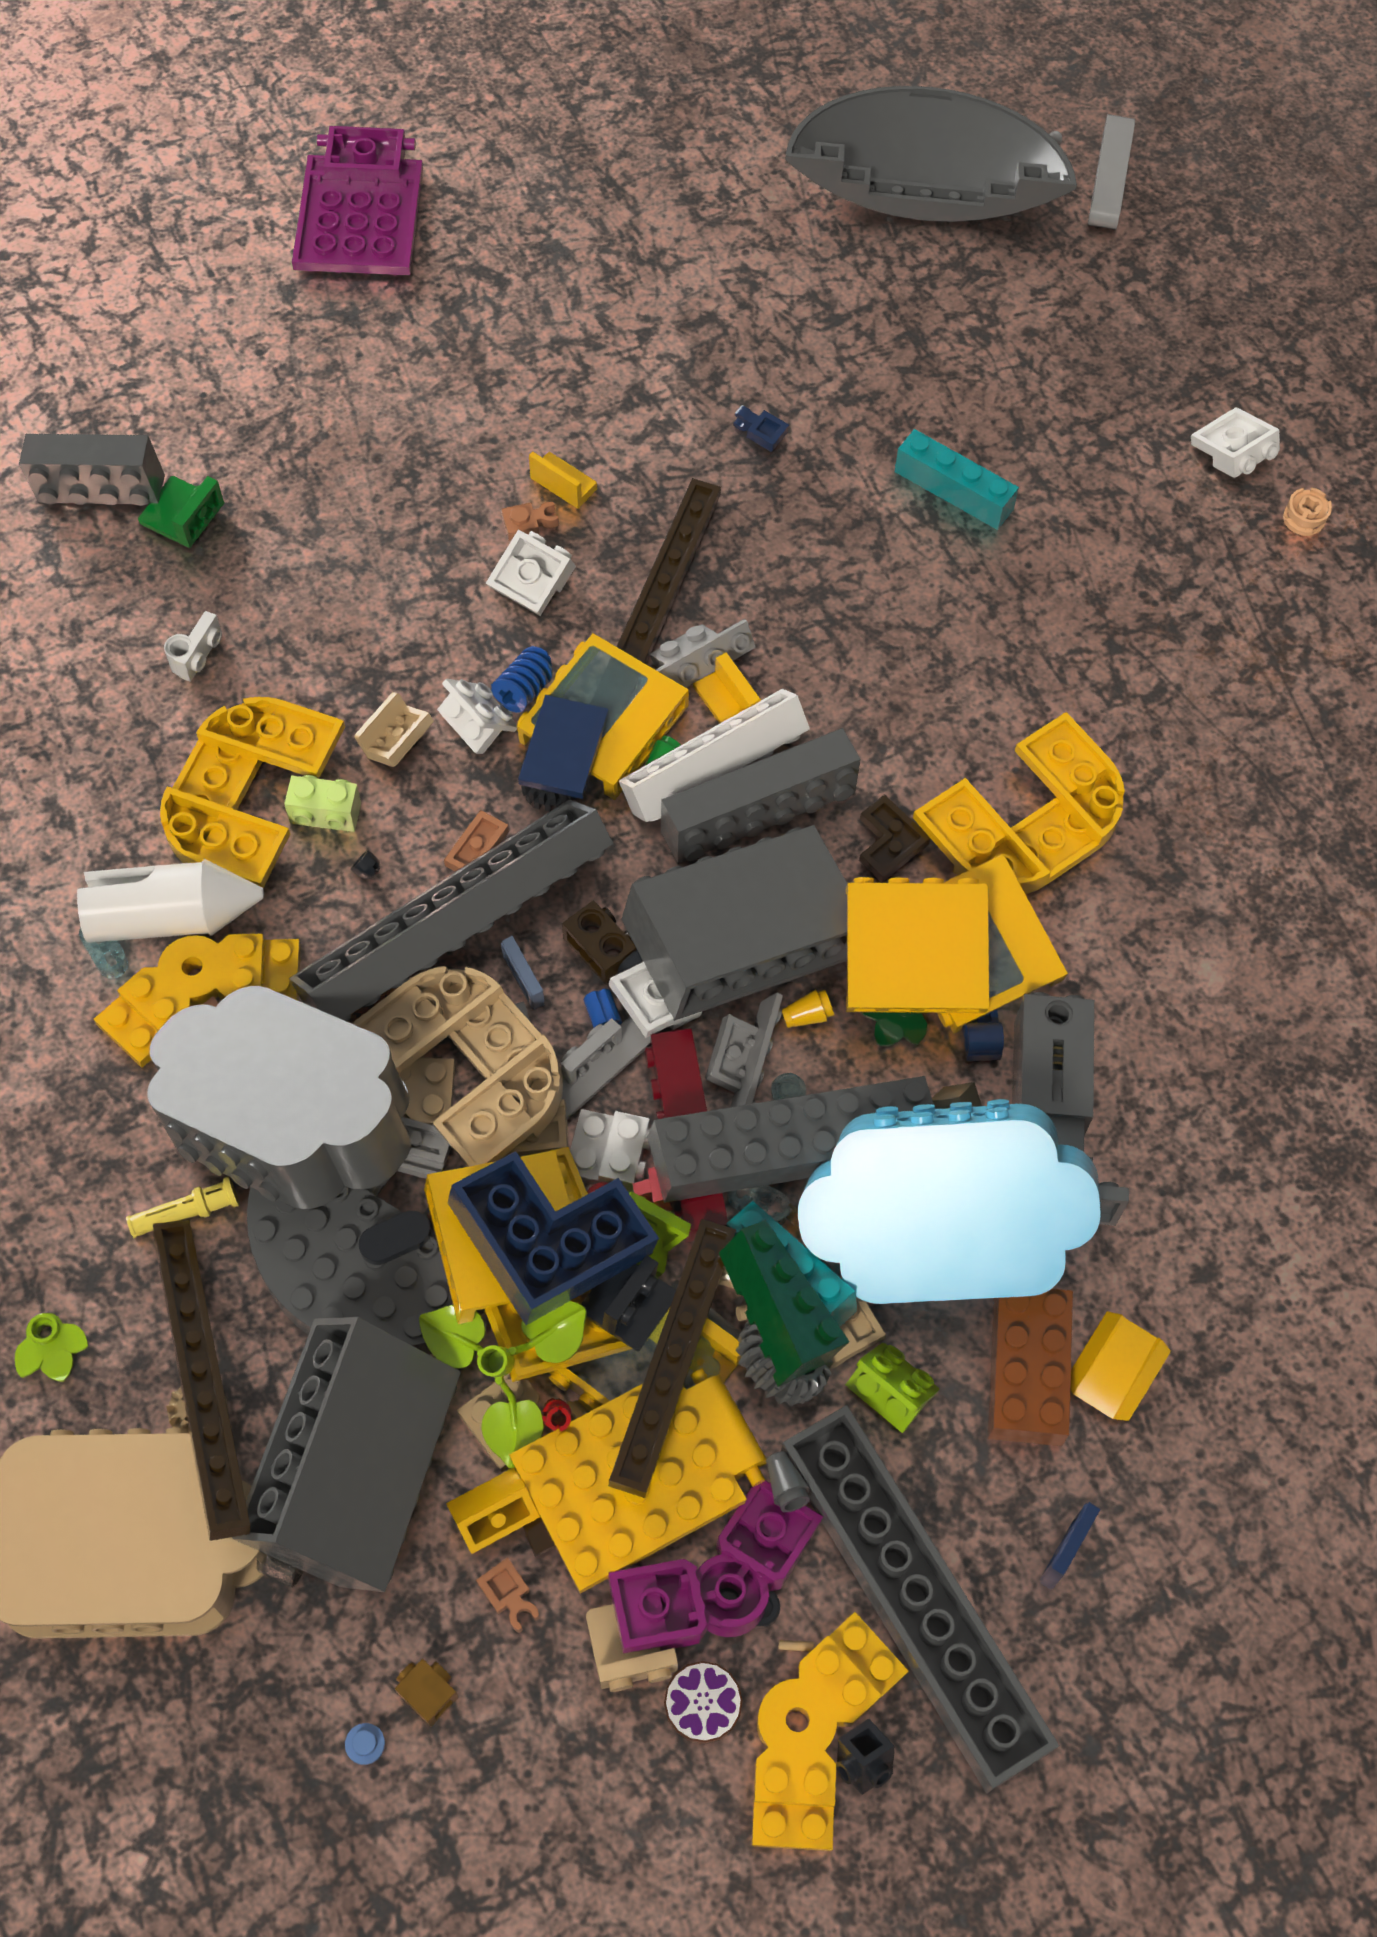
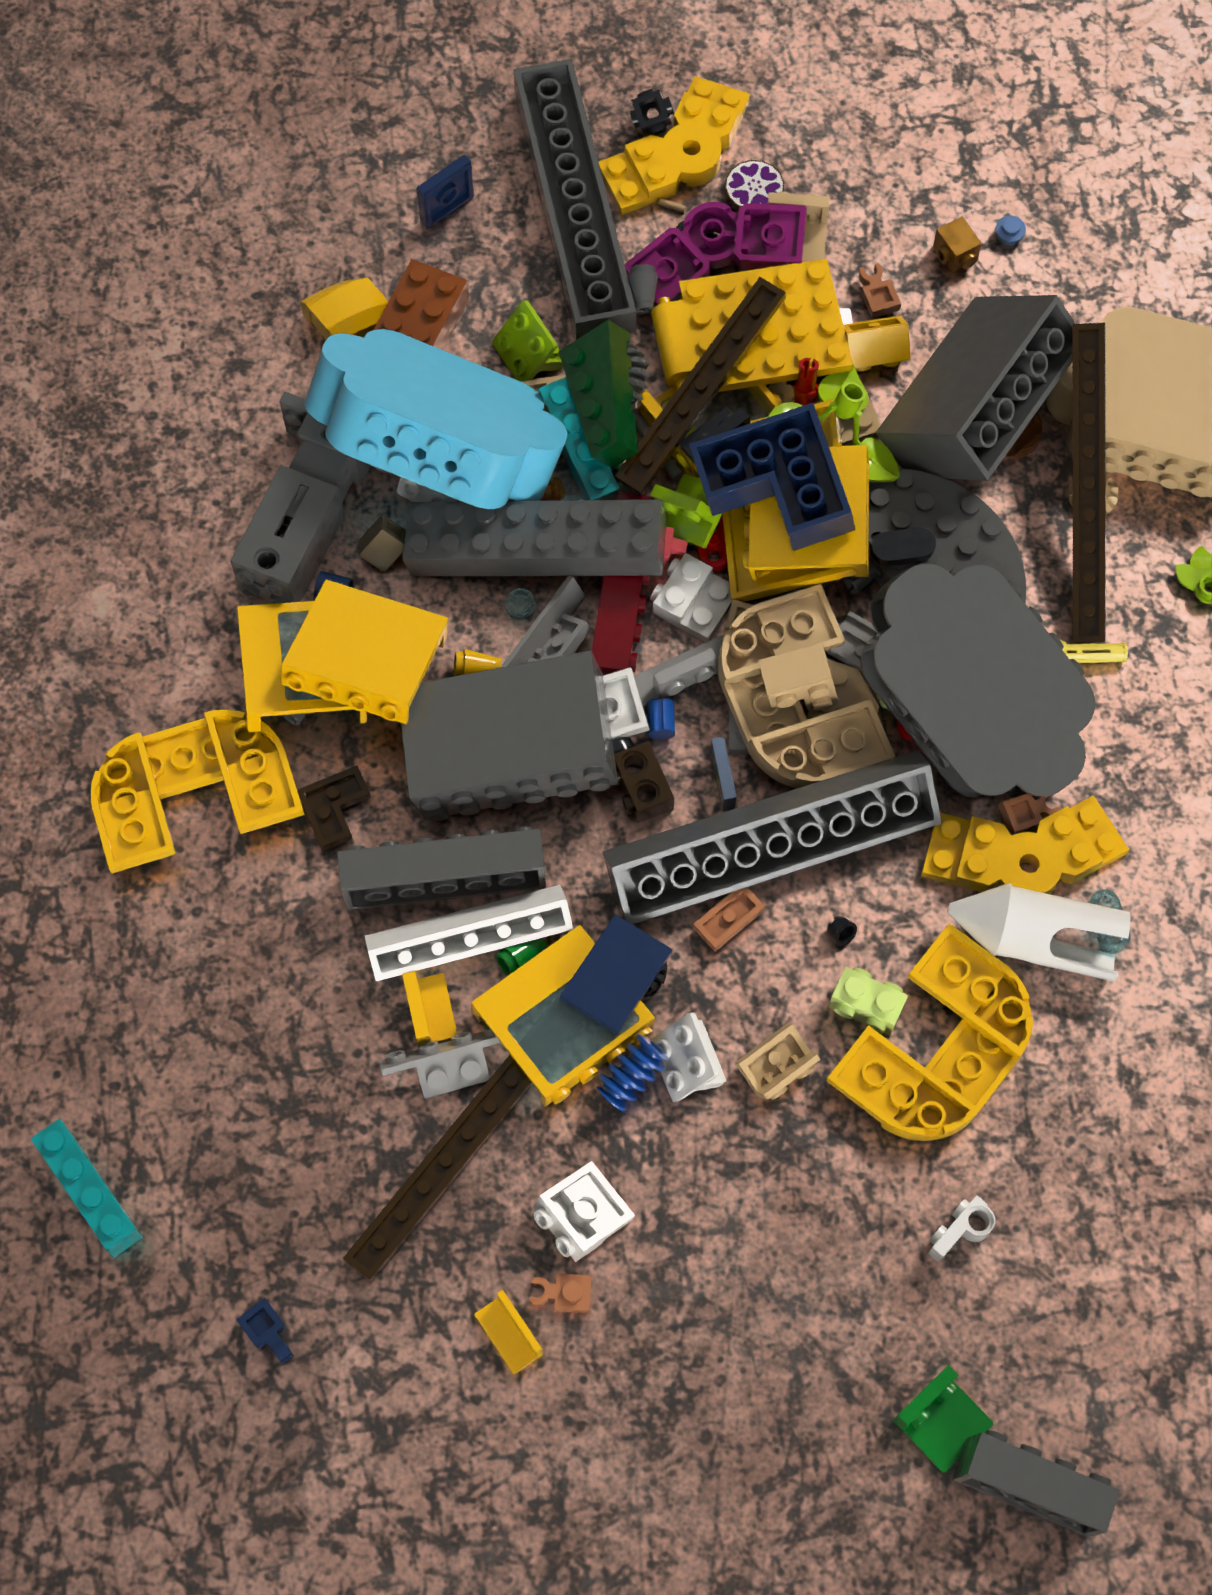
camera: 160 degrees left, 5 degrees up
none -> tan brick [758,642,839,711]

